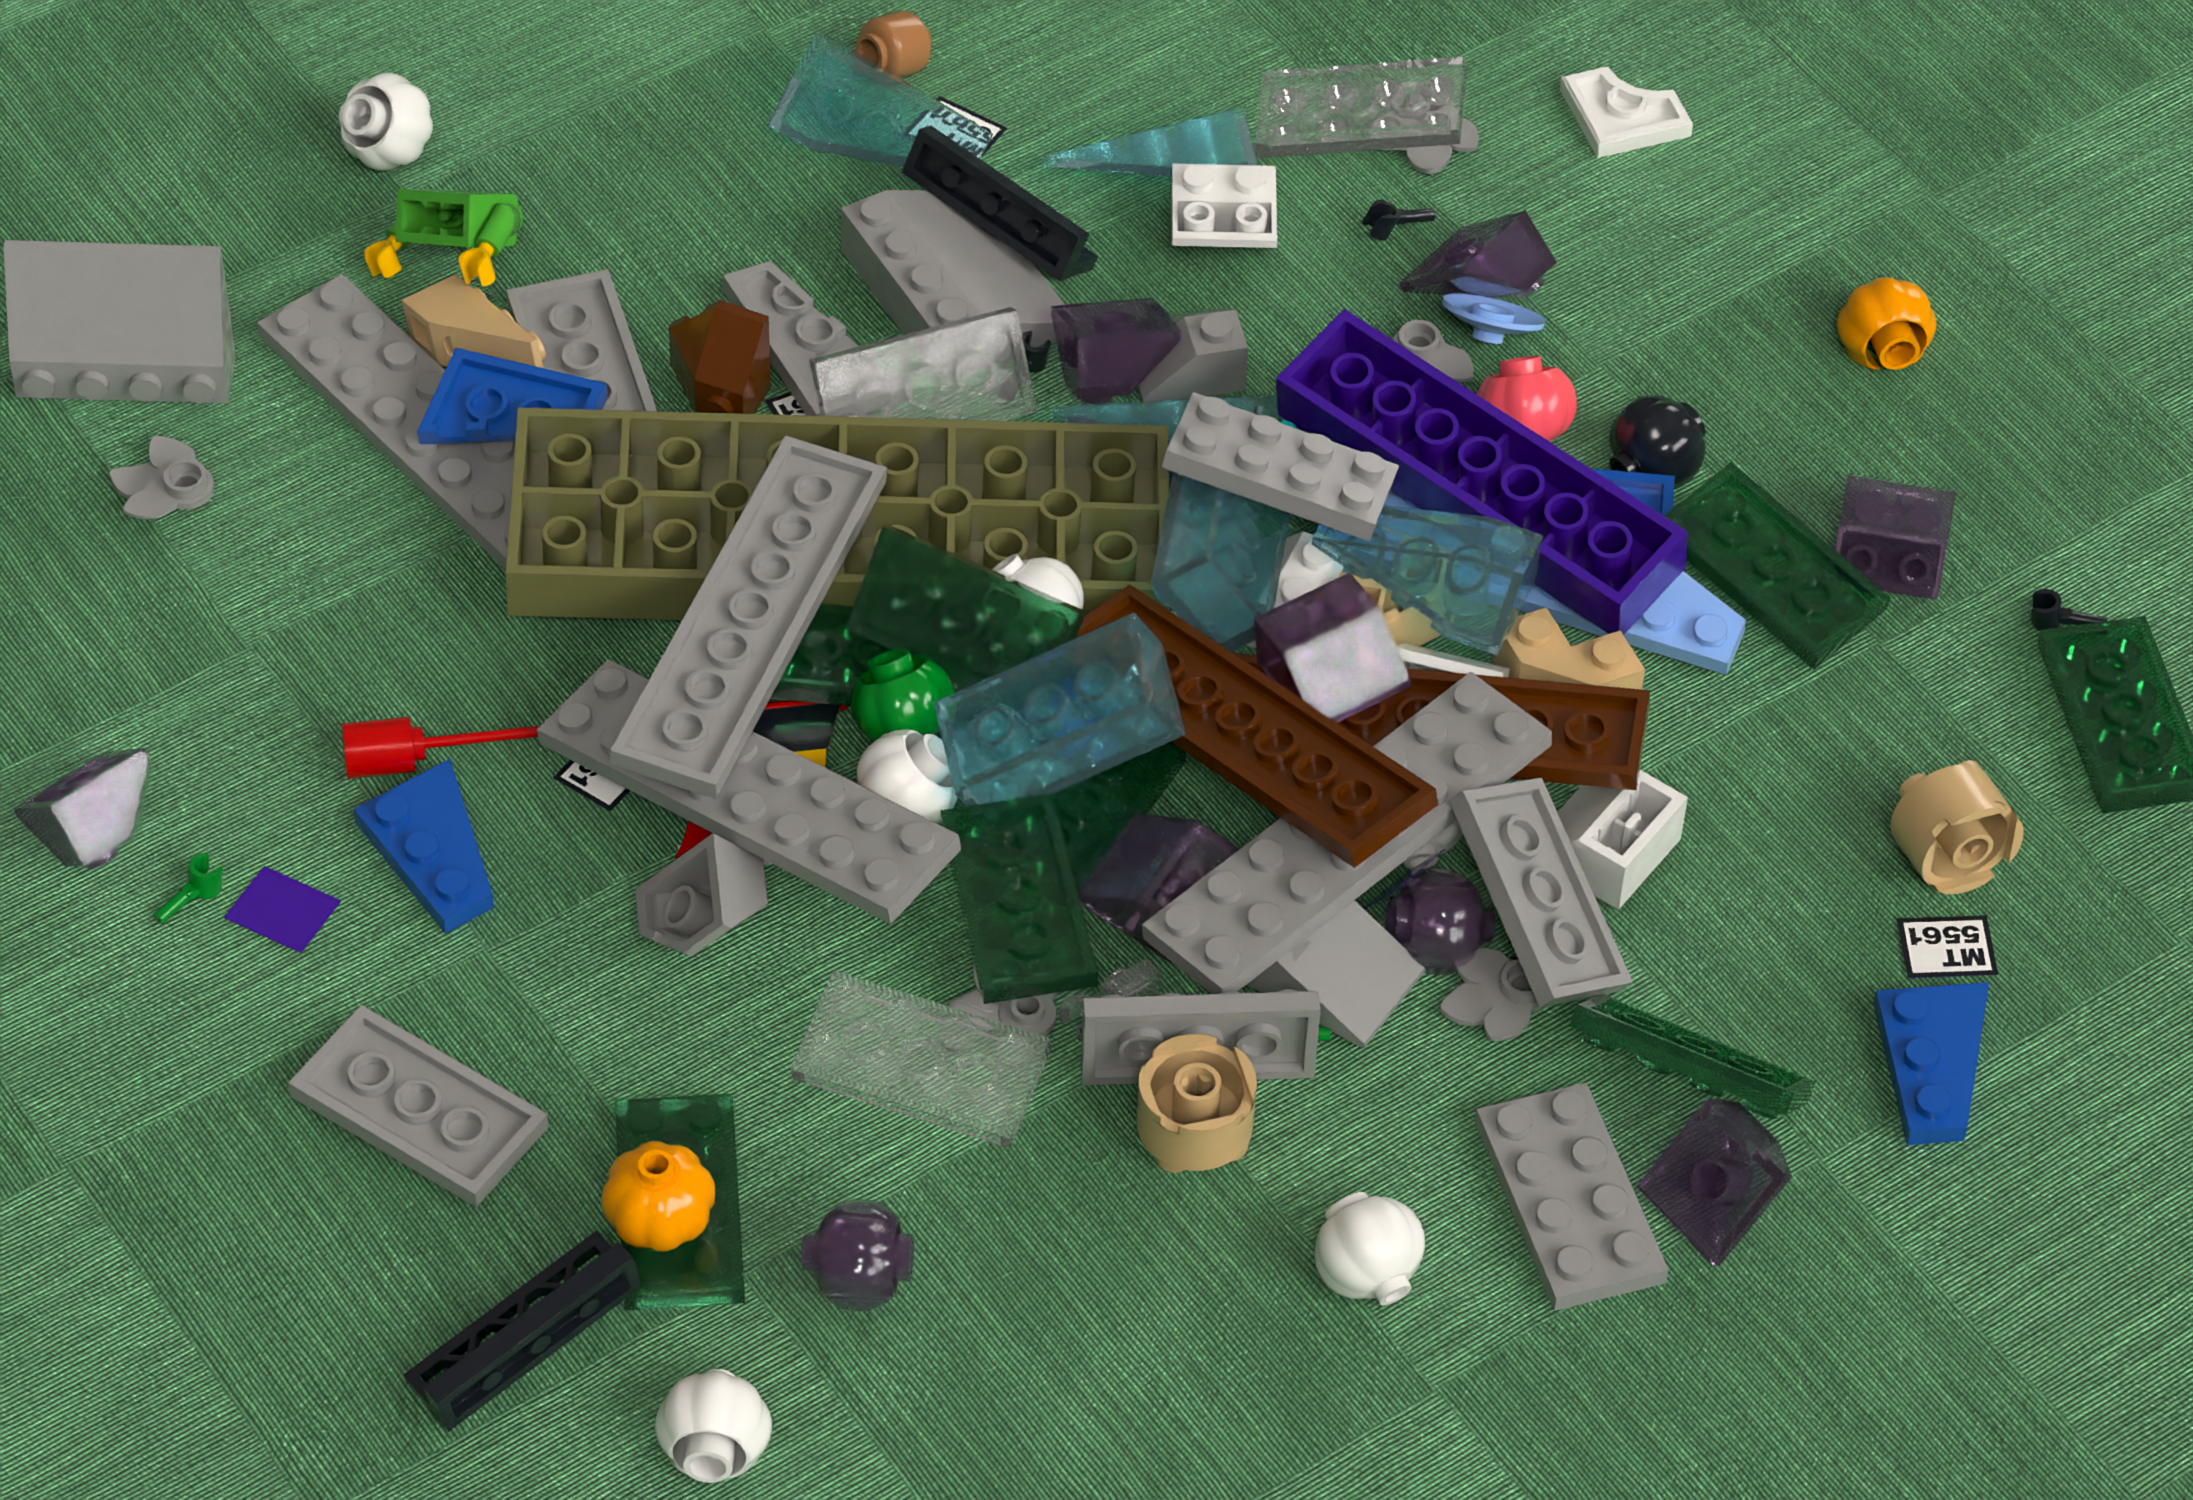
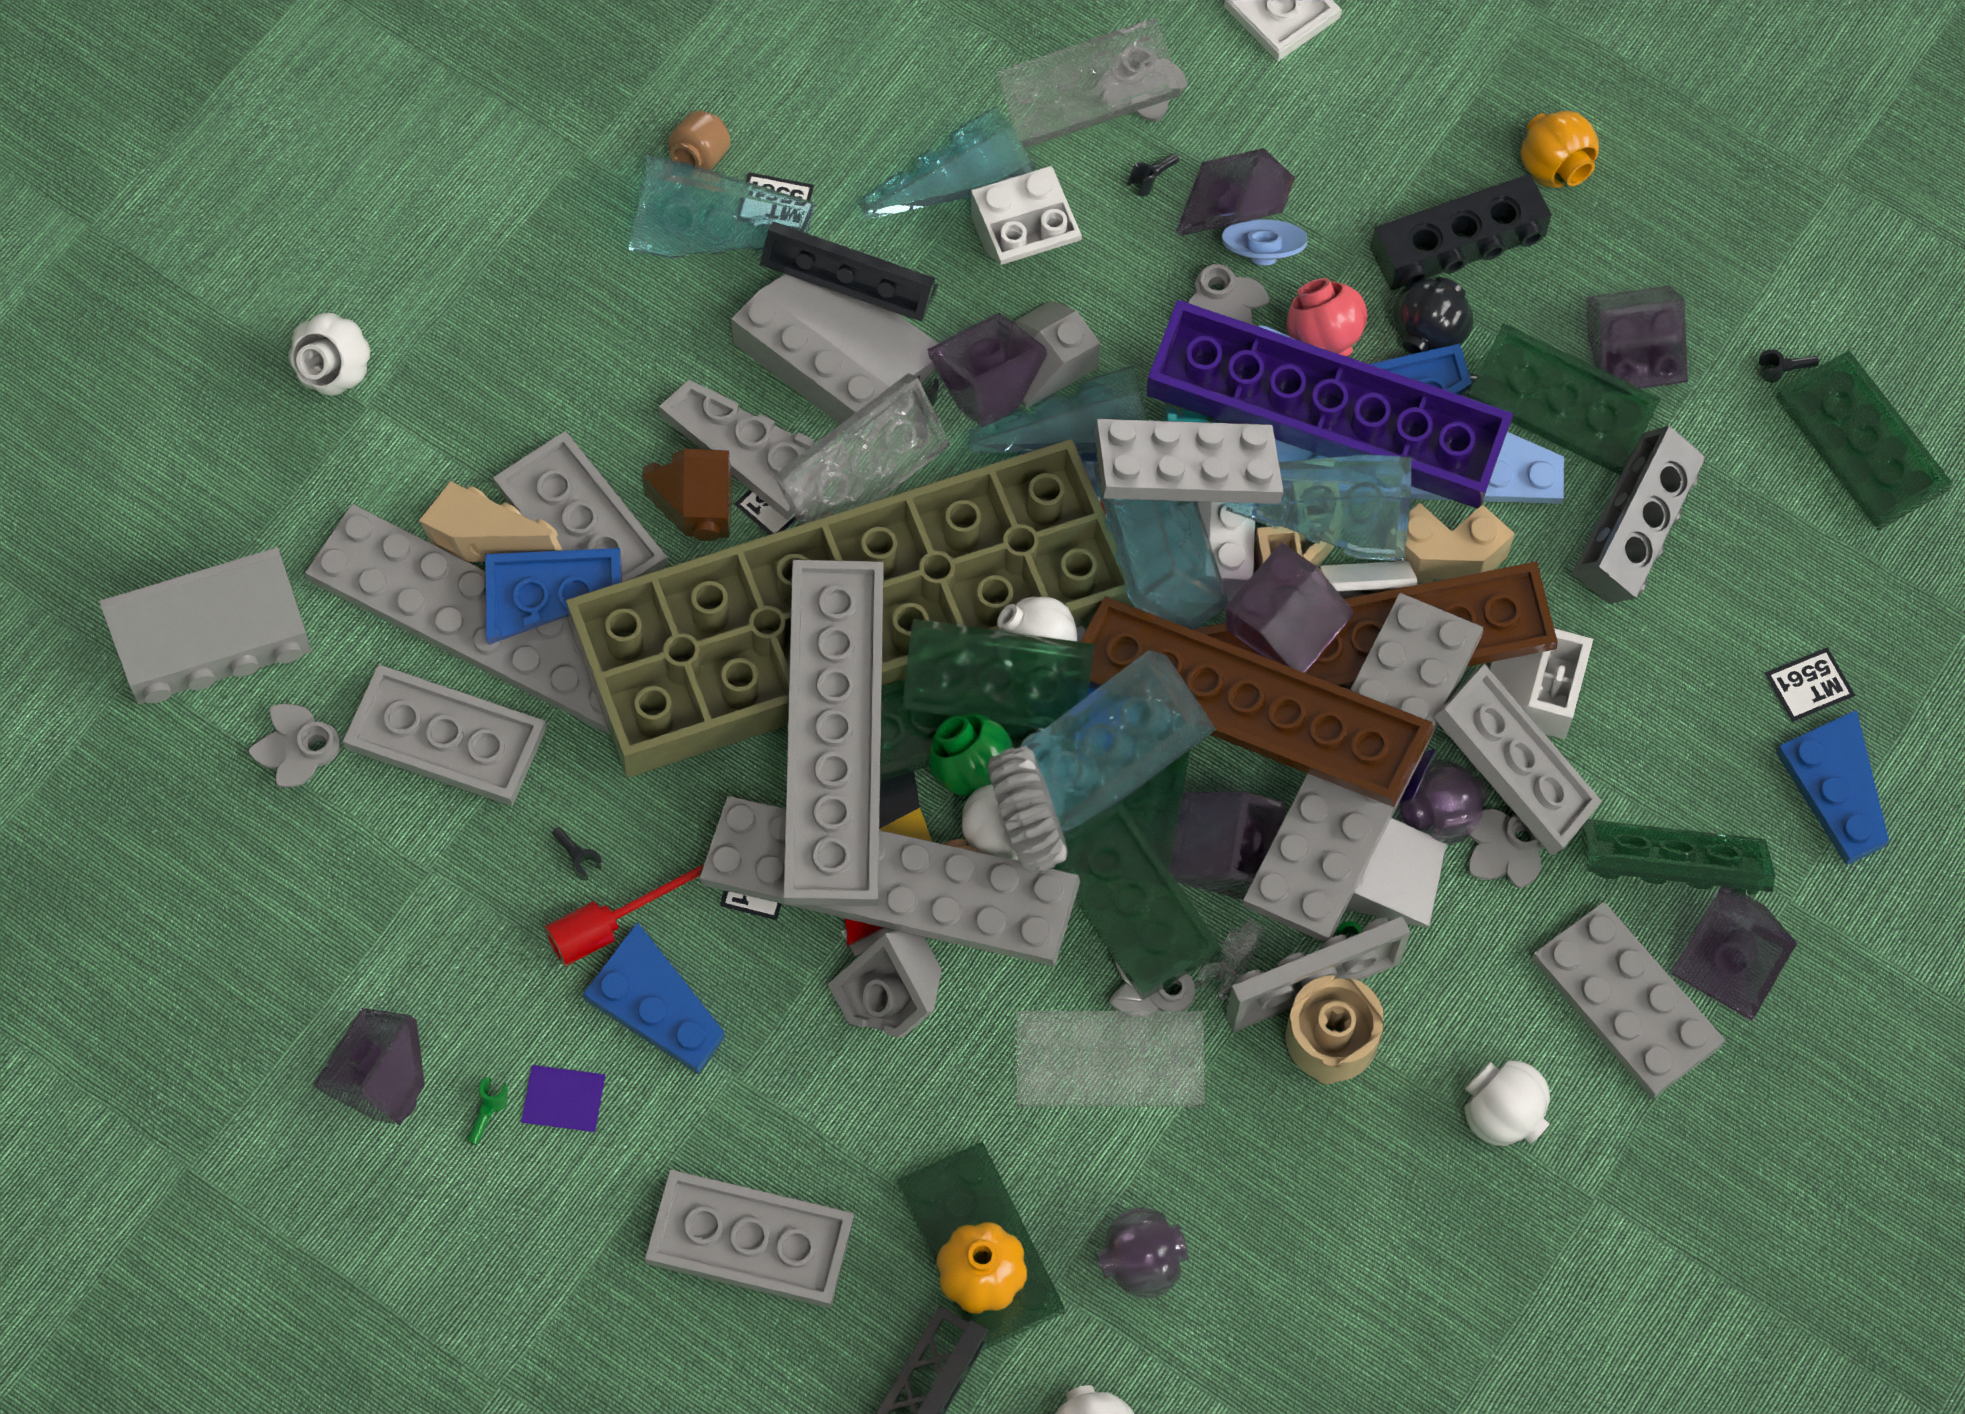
camera: 20 degrees left, 15 degrees up
bright green torso [364,189,523,286] -> none
tan brick [1890,760,2024,894] -> none
none -> light grey plate [343,664,547,806]
none -> black hand [552,827,602,880]
none -> light grey gear [988,746,1068,873]
none -> black brick [1370,174,1552,290]
none -> dark grey brick [1572,426,1706,604]

